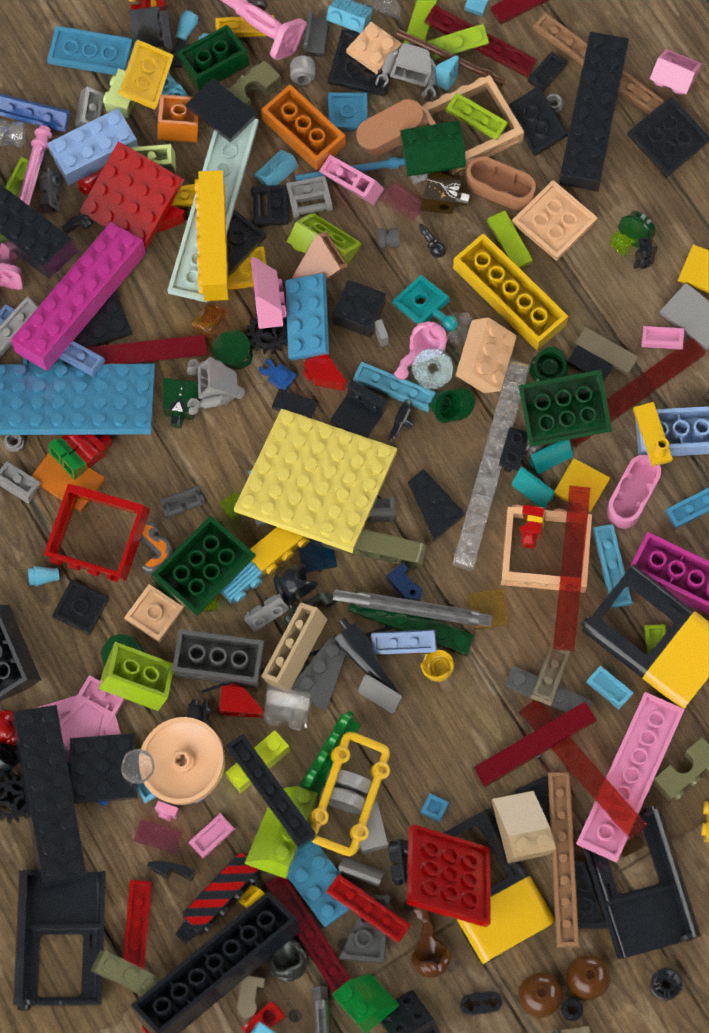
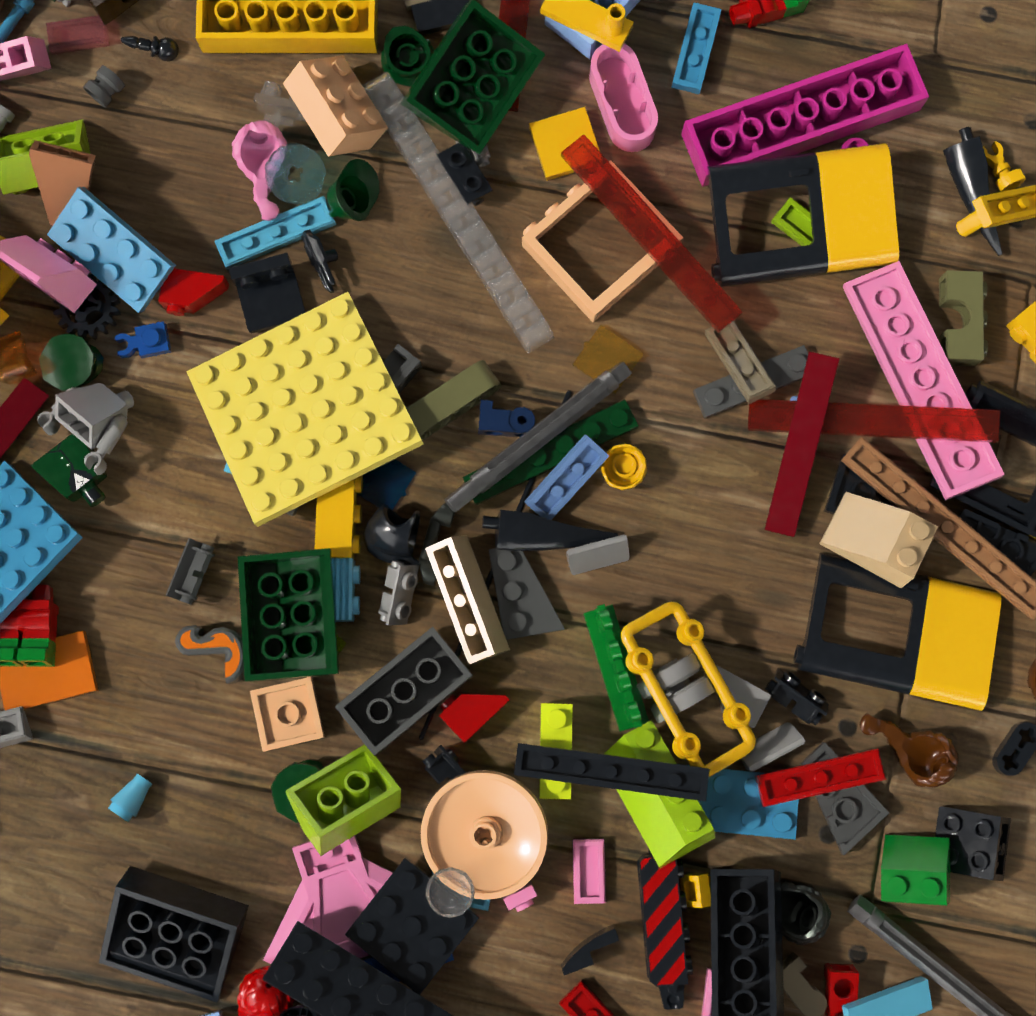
camera: 50 degrees left, 10 degrees up
red window [44,483,150,583] -> none
black tile [52,579,110,635] -> none
clear pink tile [134,820,182,854] -> none
clear neon green plate [219,491,242,521] -> none
clear slope [264,686,312,730] -> none
dark red tile [265,876,351,993] -> none
black tile [272,389,318,419] -> none
black brick [333,279,386,338] -> none
light grey tile [374,319,389,347] -> none
teal plate [392,275,458,332] -> none
red plate [407,824,491,928] -> none
black wing [408,469,465,542] -> none
dark azure tile [420,793,449,823] -> none
teal slope [512,467,555,508] -> none
red hips [519,505,546,549] -> none
teal slope [530,440,573,474] -> none
medium azure plate [586,665,633,710] -> none
medium azure tile [592,524,633,609] -> none

